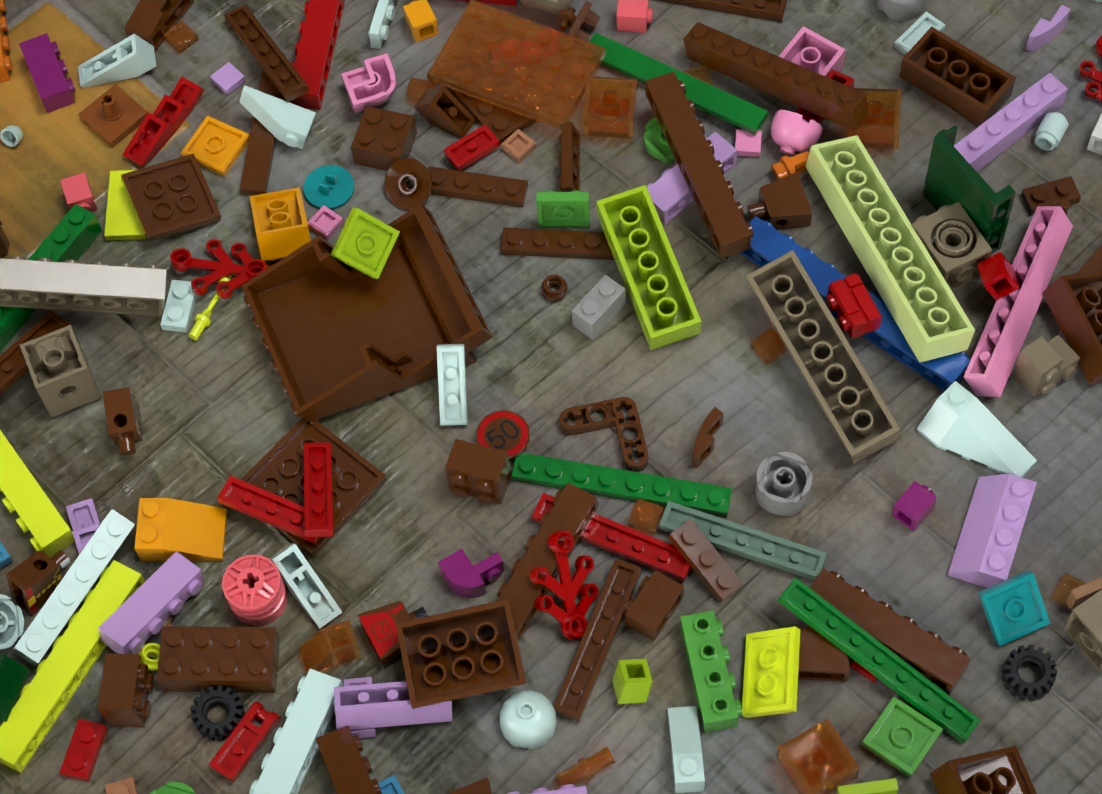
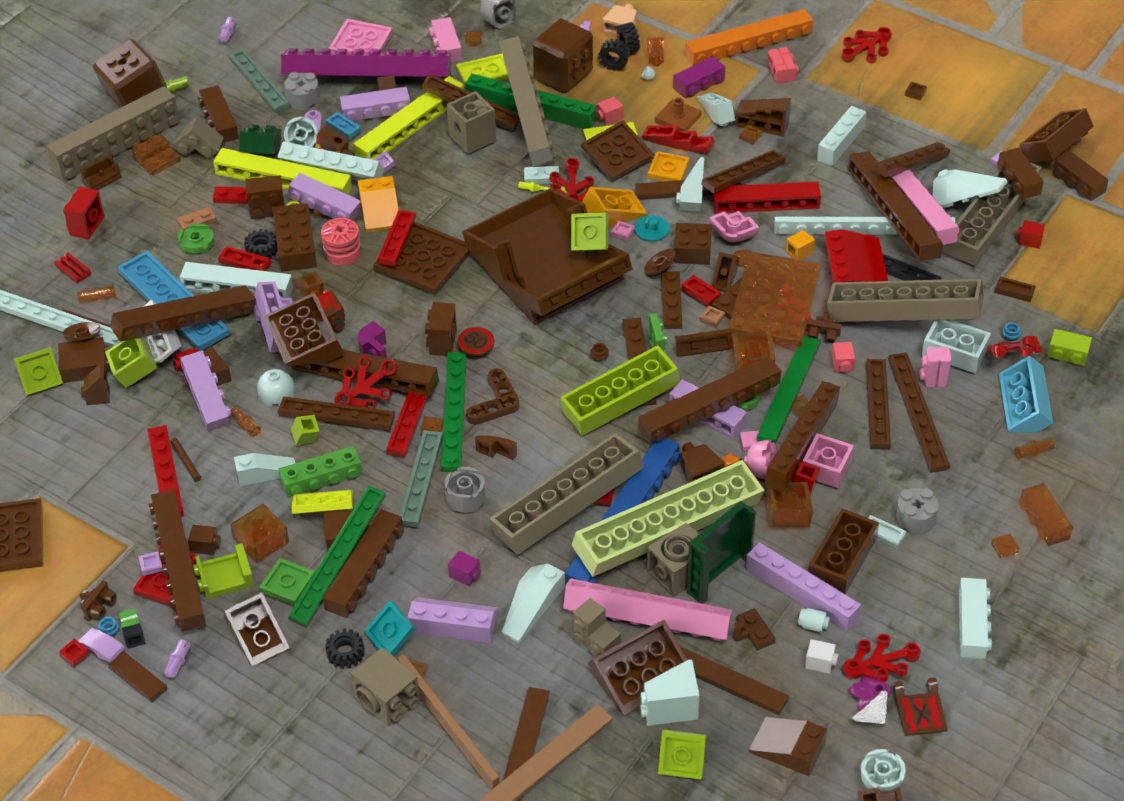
camera: 75 degrees right, 15 degrees down
reddish brown torso [103,387,143,456] -> none
lavender tile [210,62,246,95] -> none
light aqua slope [269,543,342,629] -> none
red plate [303,443,333,537] -> none
light aqua tile [437,344,468,426] -> none
light grey brick [572,275,626,340] -> none
reddish brown brick [623,570,684,641] -> none
reddish brown plate [667,518,743,603] -> none
red brick [825,273,882,339] -> none
red brick [977,251,1020,301] -> none
lavender slope [1026,5,1071,52] -> none

